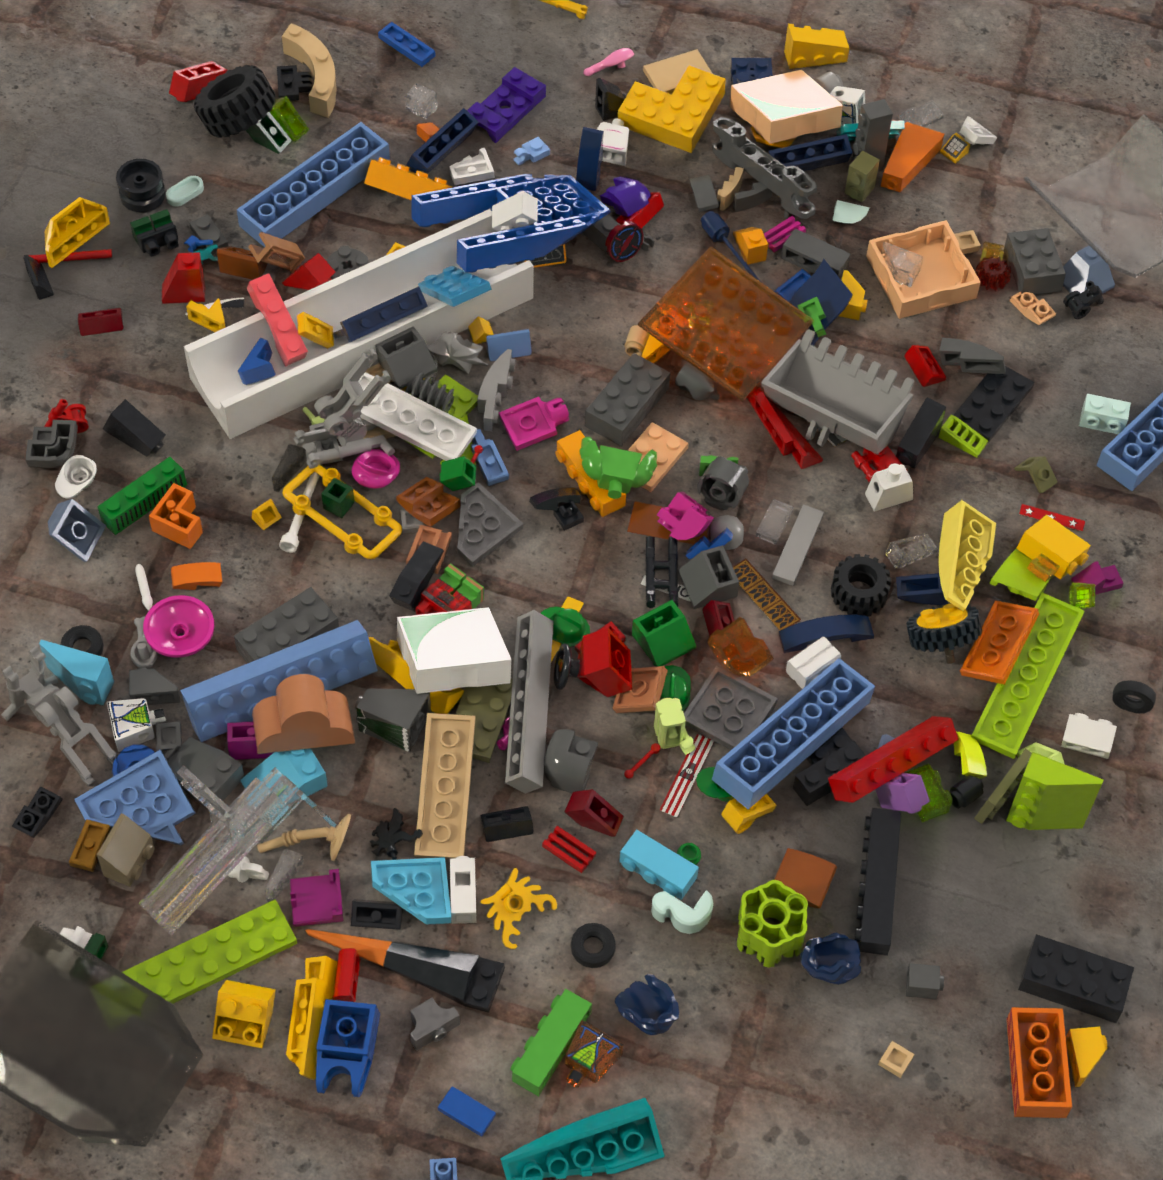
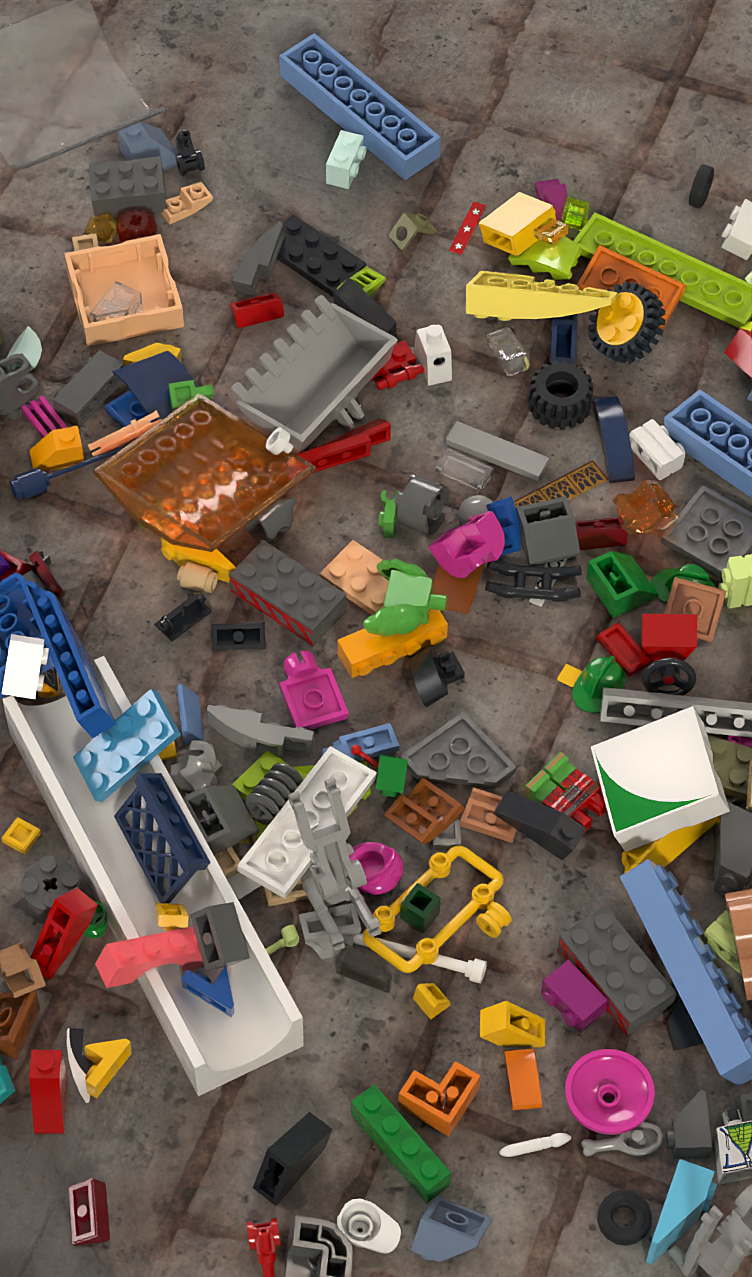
camera: 85 degrees left, 0 degrees up
none -> light nougat pin [88,410,164,457]
none -> black hinge [154,592,212,642]
none -> dark grey brick [190,902,250,971]
none -> black slope [211,622,266,651]
none -> white tile [266,427,293,455]
none -> yellow wheel [476,902,512,938]
none -> yellow slope [480,1001,545,1048]
none -> magenta brick [541,960,608,1033]

